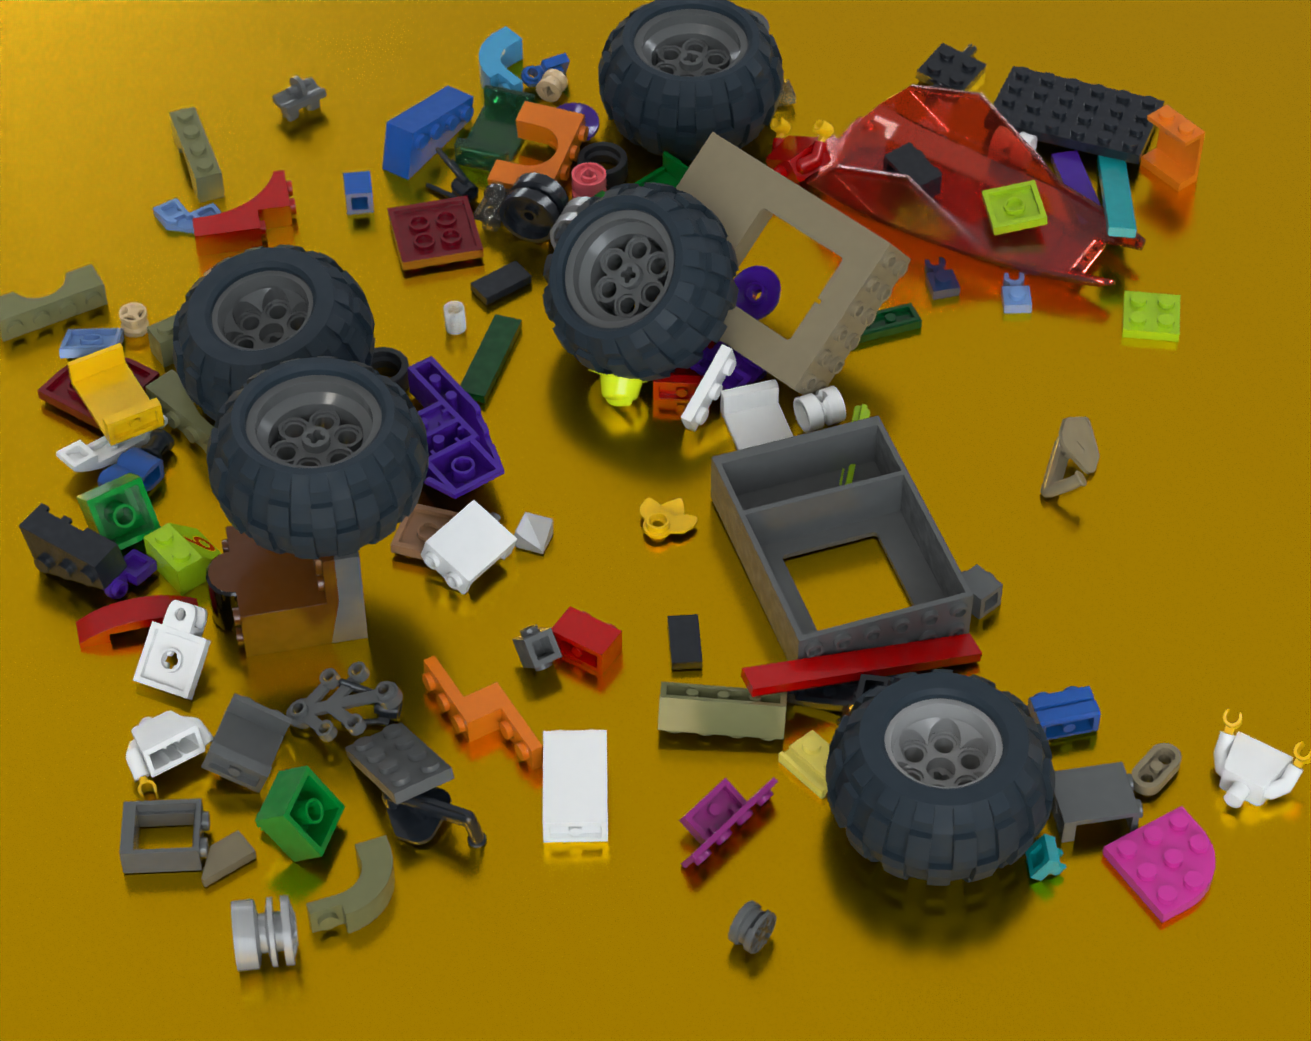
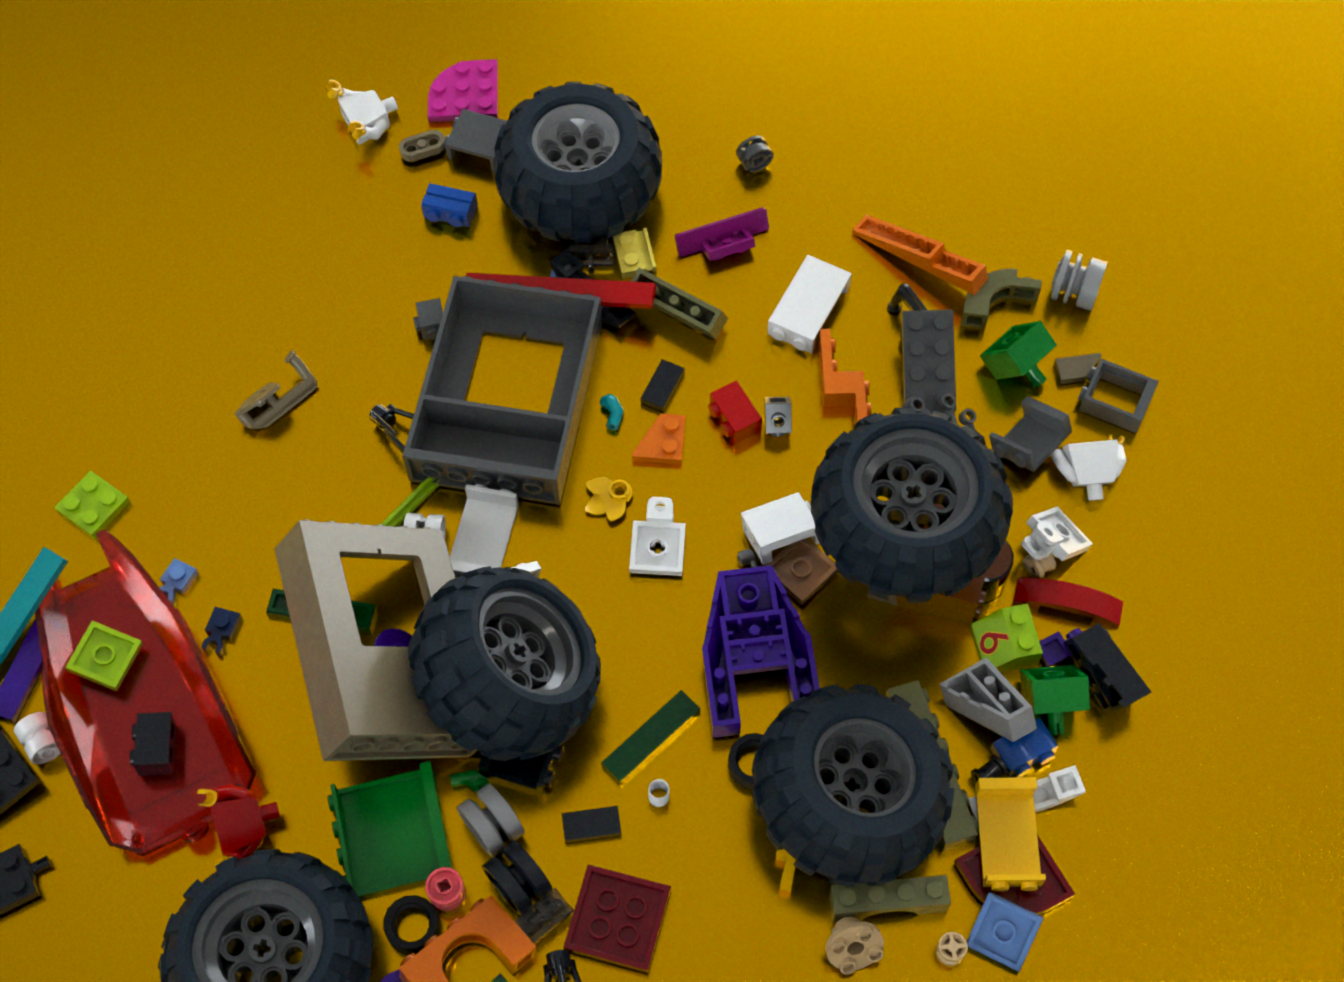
camera: 150 degrees left, 15 degrees up
light grey slope [514,512,554,554] -> none
none -> black plant [369,404,414,452]
none -> teal arm [600,394,624,430]
none -> white plate [629,497,686,576]
none -> orange wing [632,414,686,465]
none -> orange slope [852,214,988,295]
none -> light grey wedge [940,658,1037,742]

